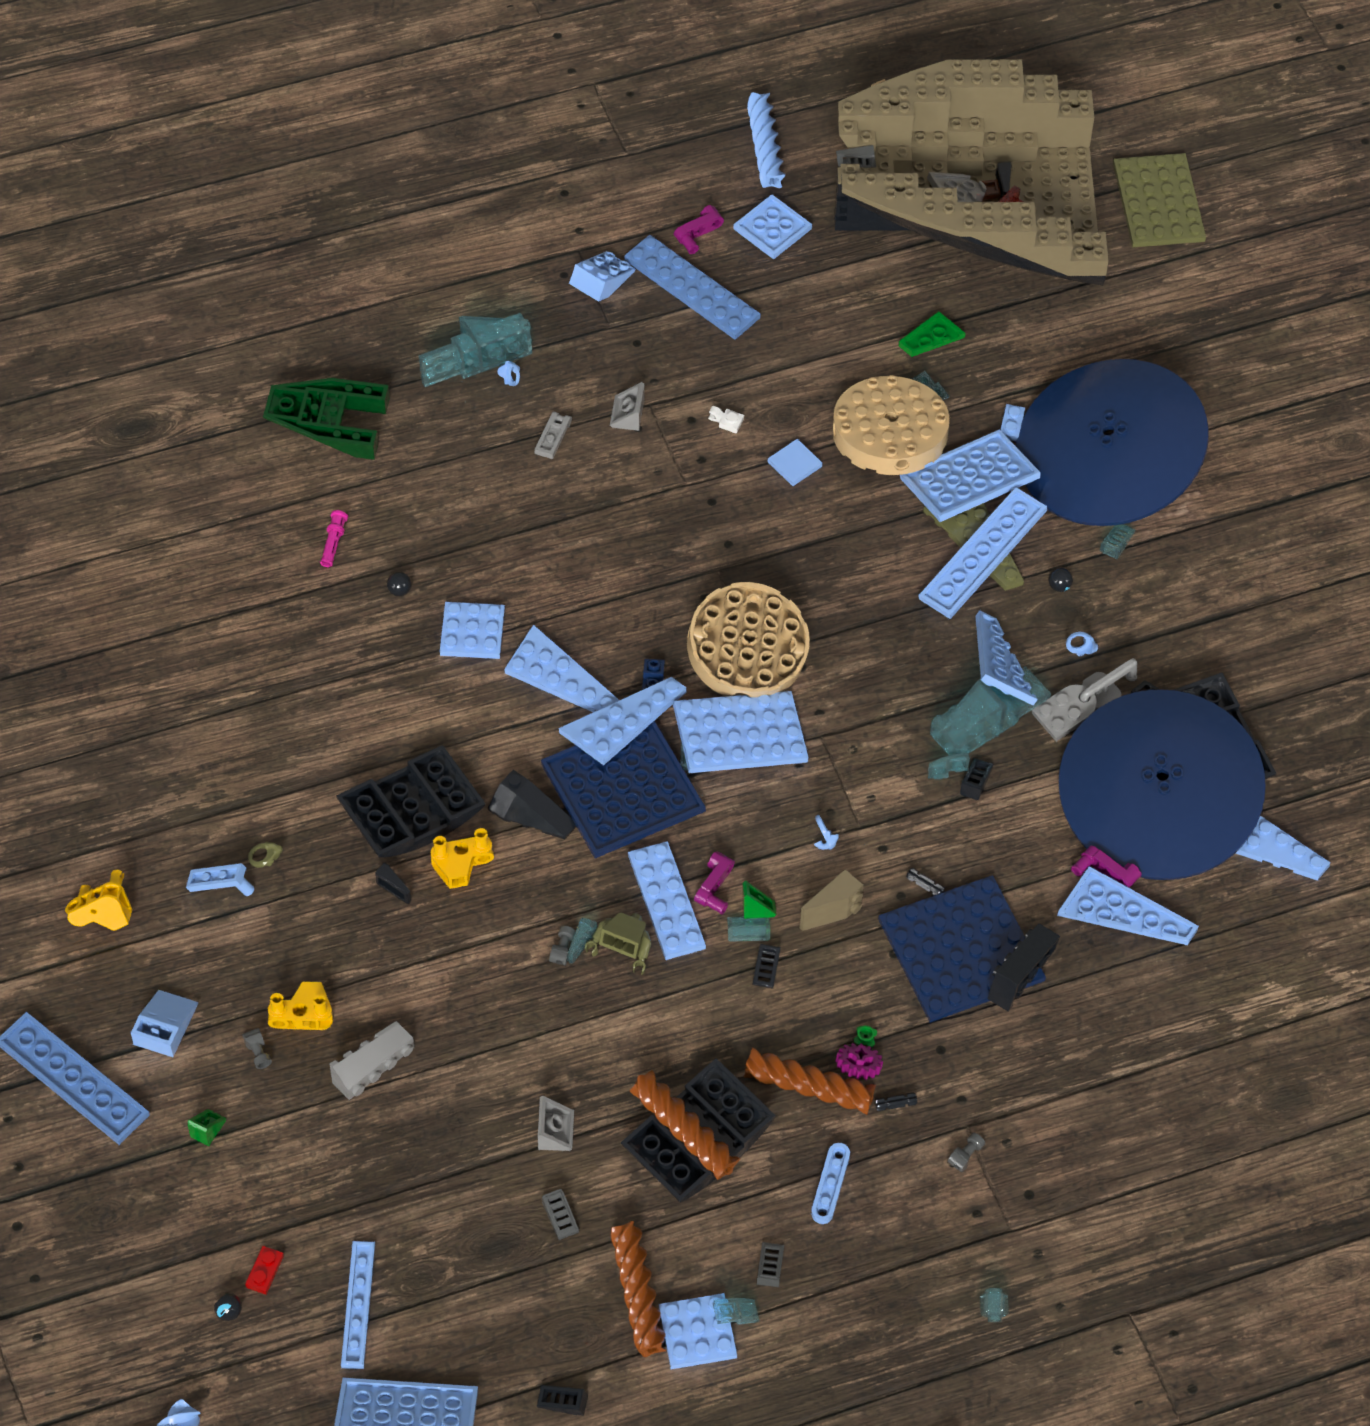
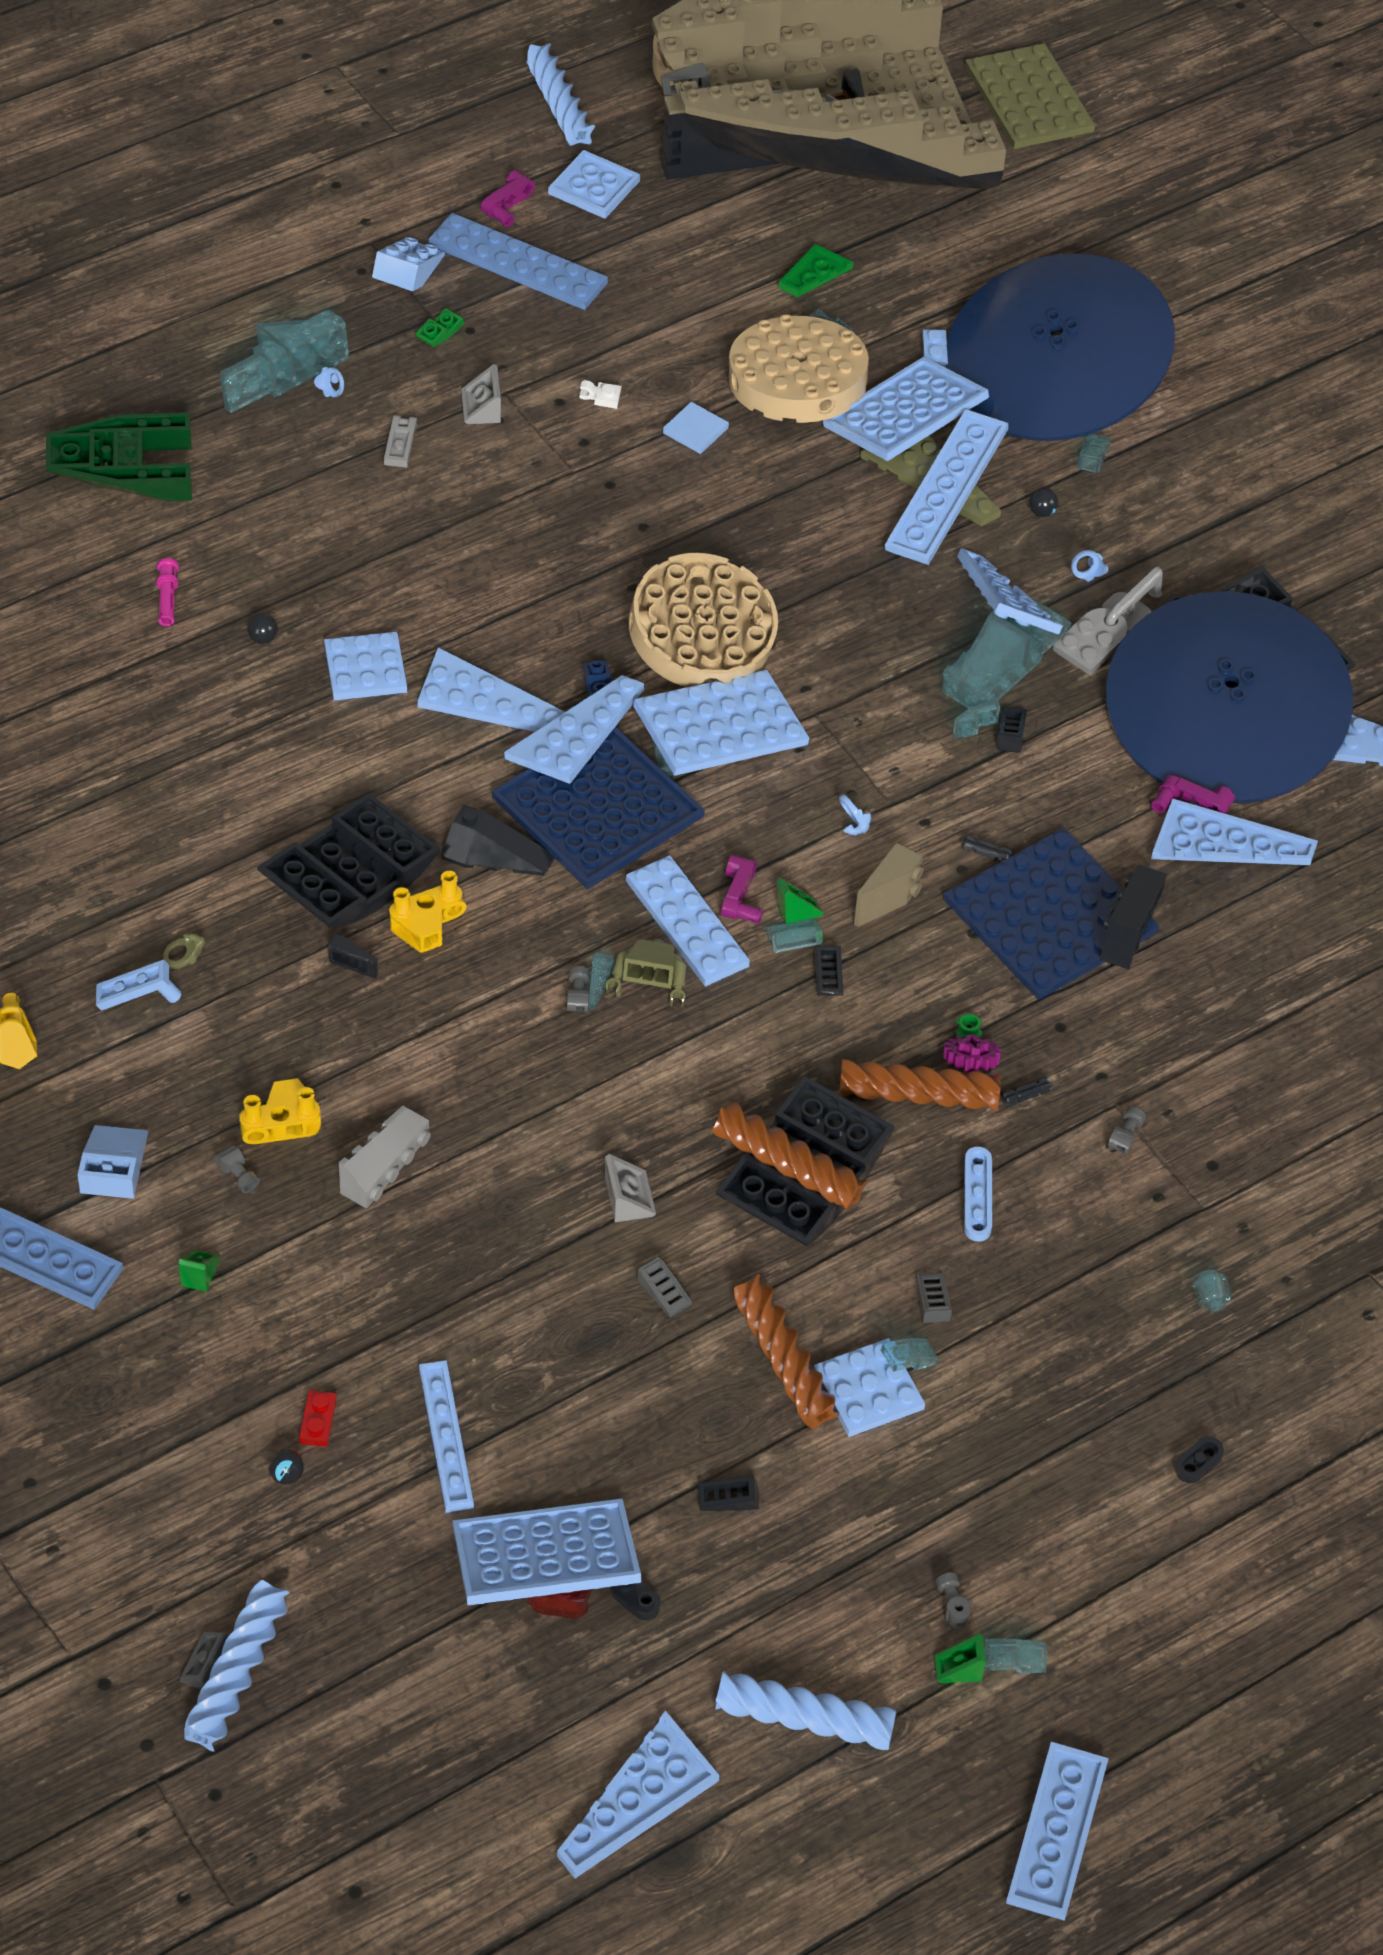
camera: 15 degrees left, 5 degrees down
none -> green slope [415,308,464,347]

